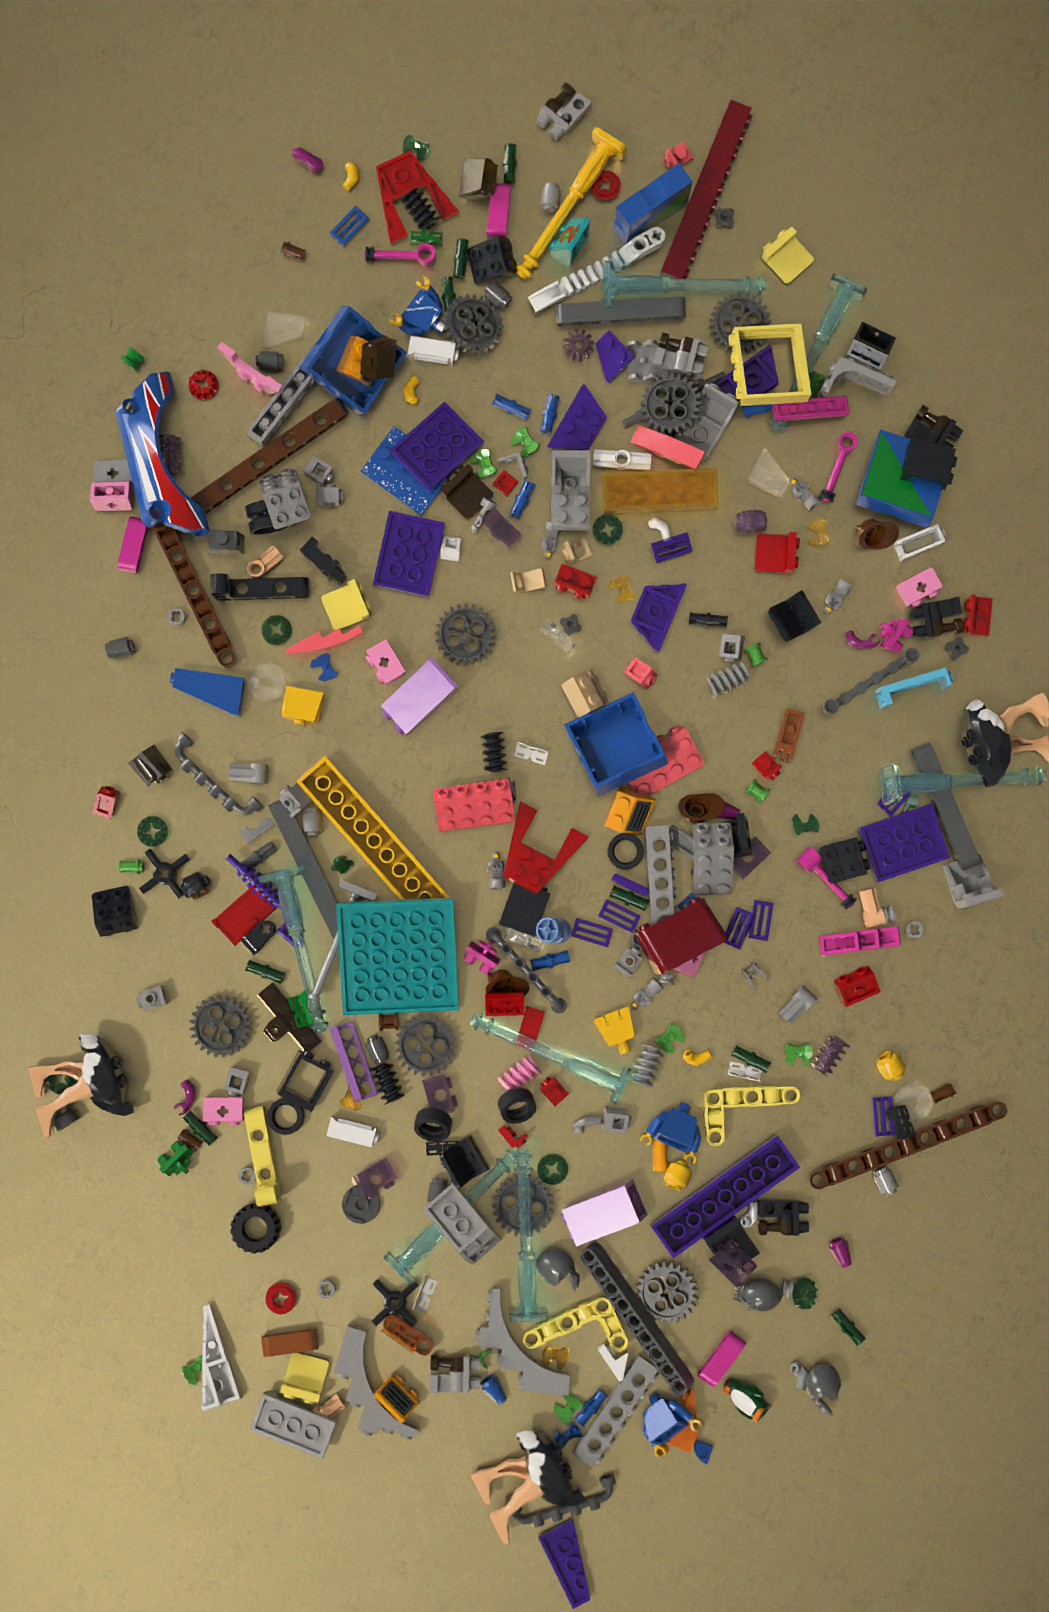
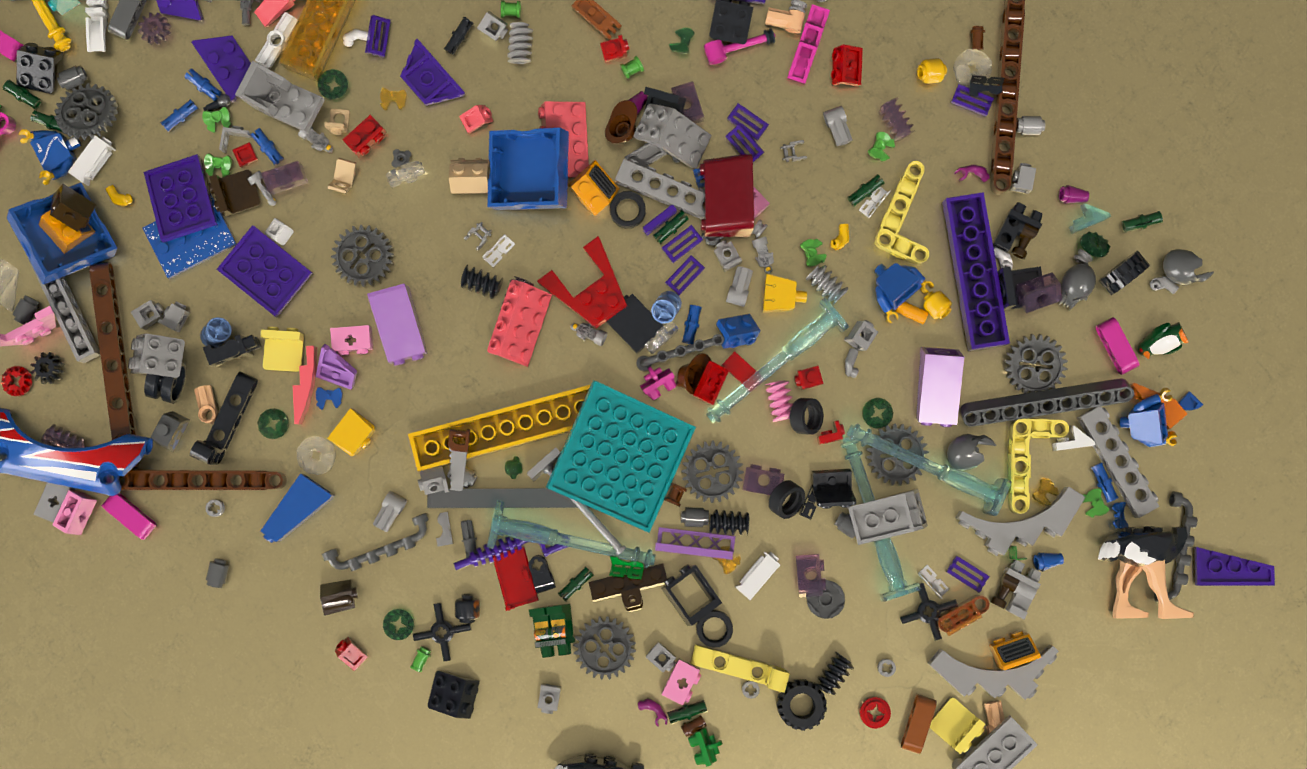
camera: 60 degrees left, 0 degrees up
none -> black gear [30,352,65,384]
none -> medium blue wheel [200,317,231,348]
none -> piece [203,94,231,112]
none -> medium lavender wing [316,344,357,390]
none -> piece [448,429,471,491]
none -> light grey piece [464,222,492,251]
none -> dark green hips [529,604,575,658]
none -> blue bracket [716,314,761,349]
none -> light grey piece [726,266,753,307]
none -> black piece [814,652,854,695]
none -> dark purple tile [946,556,990,593]
none -> magenta piece [954,164,990,182]
none -> light grey brick [1010,163,1036,194]
none -> clear light blue slope [1069,203,1111,234]
none -> black bush [1099,250,1150,295]

